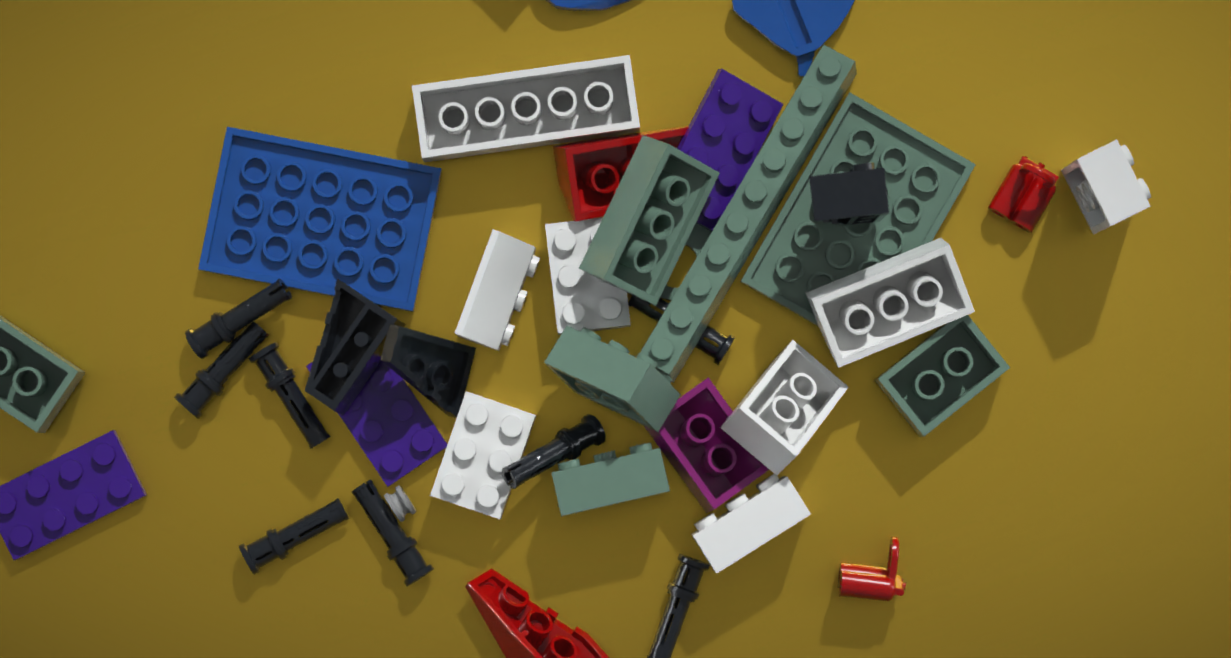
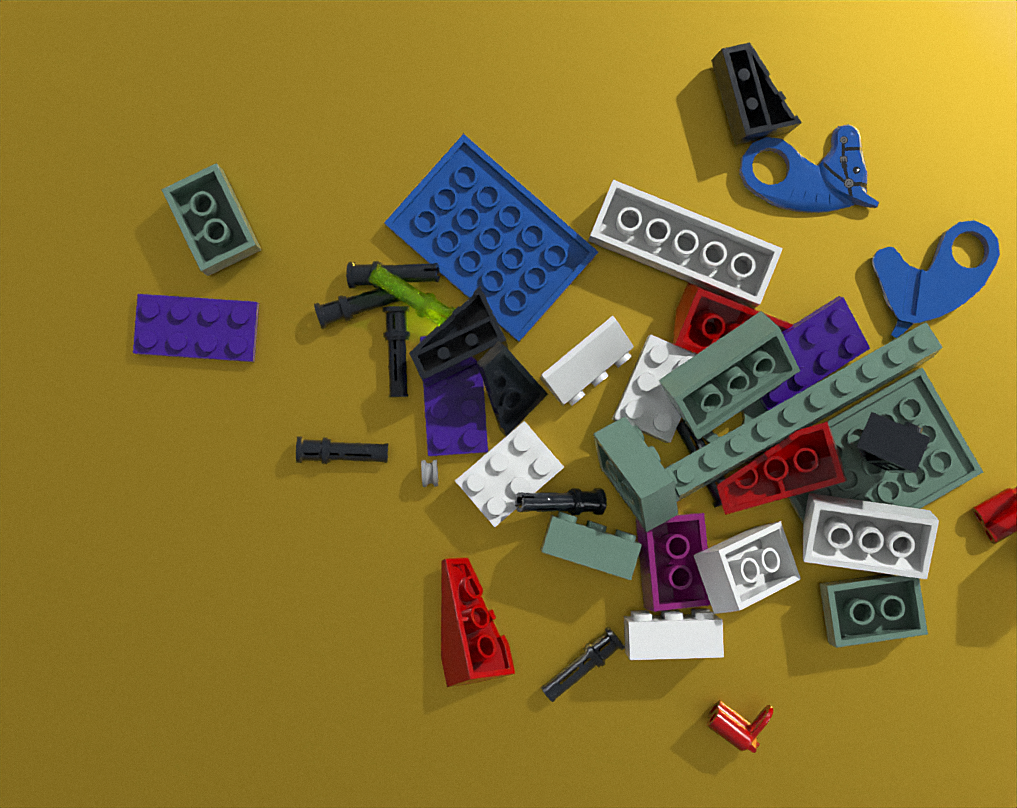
camera: 30 degrees right, 0 degrees up
black pin [352,480,434,587] -> none
none -> clear neon green pin [368,264,456,327]
none -> red wedge [716,422,847,515]

